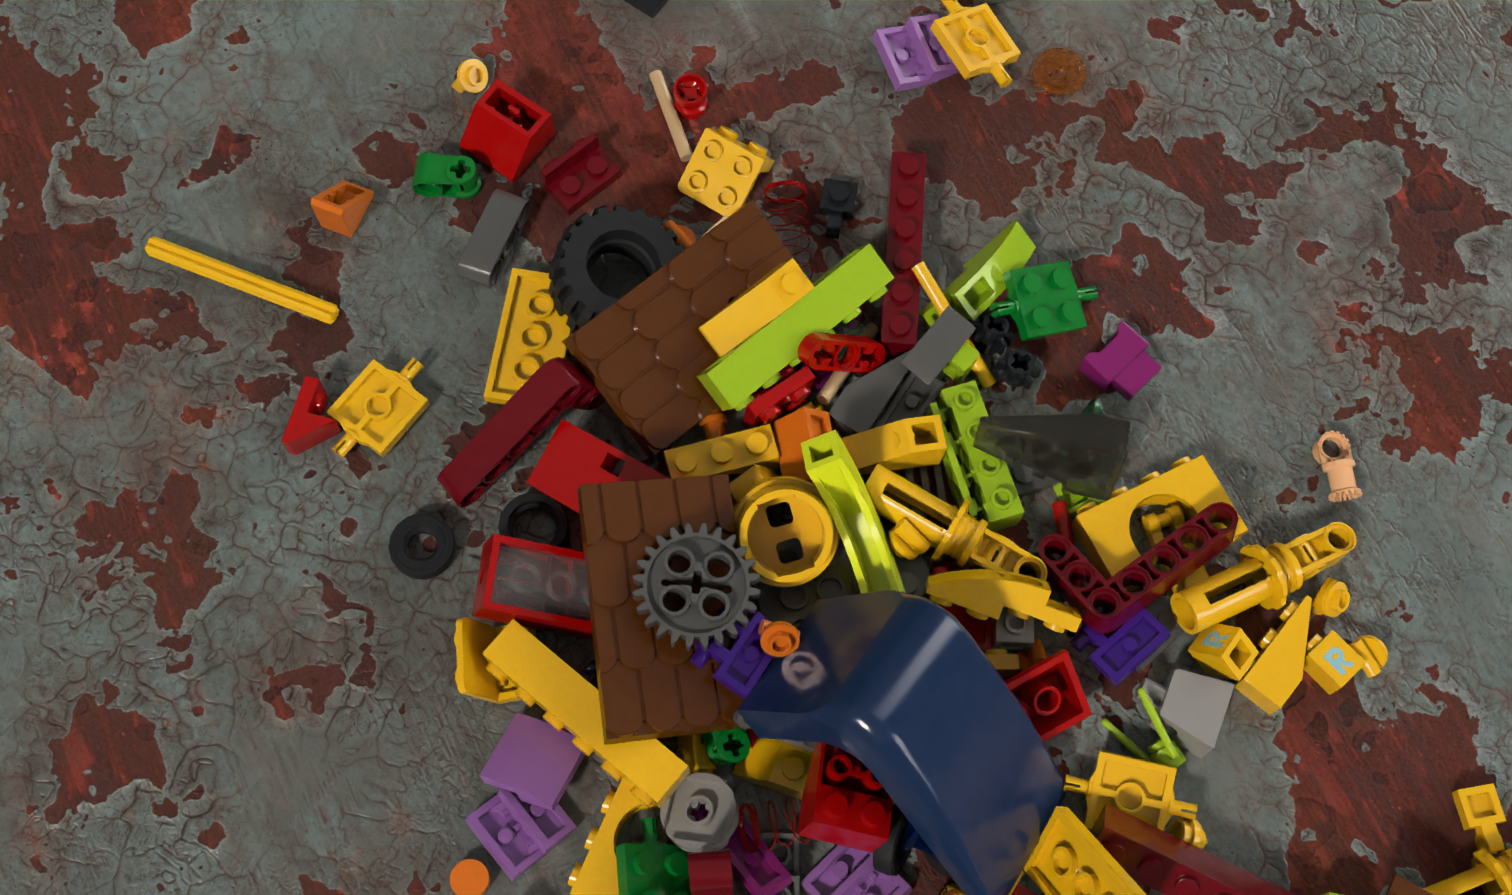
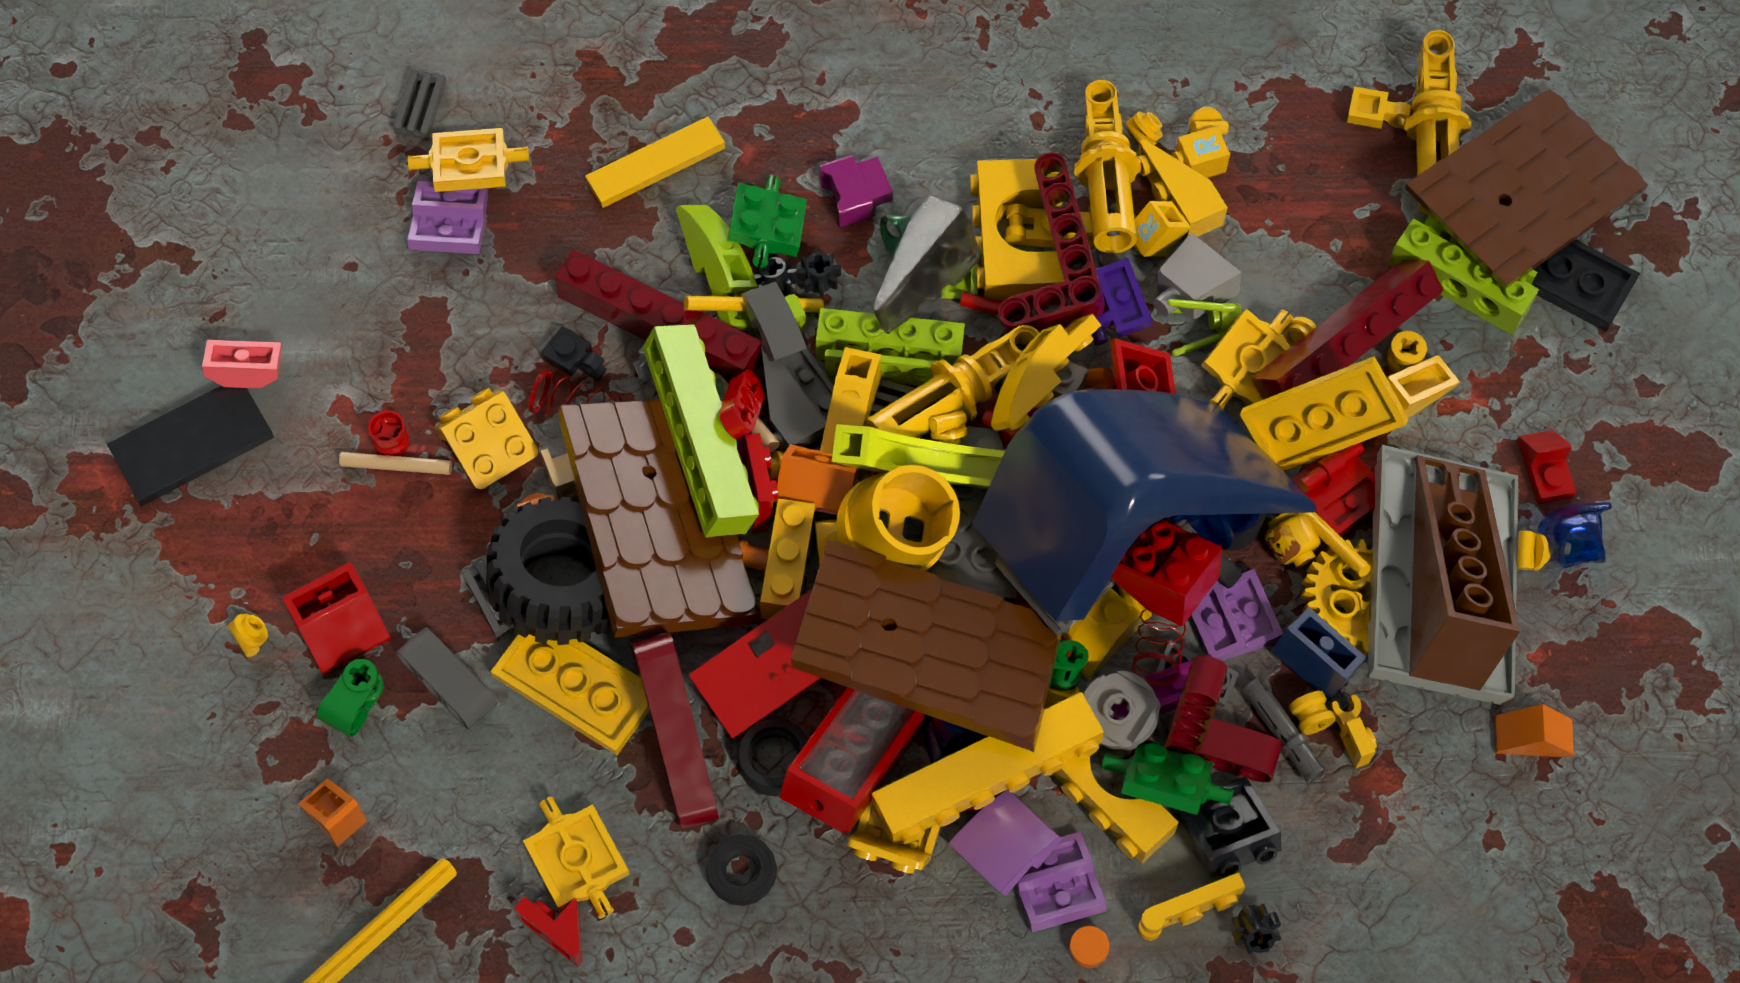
camera: 65 degrees left, 5 degrees down
dark red bracket [541,133,622,216] -> none
dark grey gear [633,523,760,651] -> none
dark purple plate [690,607,773,699] -> none
yellow slope [698,258,815,357] -> none
orange plate [758,619,800,657] -> none
clear orange gear [1032,48,1086,98] -> none
light nougat connector [1312,430,1363,502] -> none
none -> yellow tile [585,116,726,208]

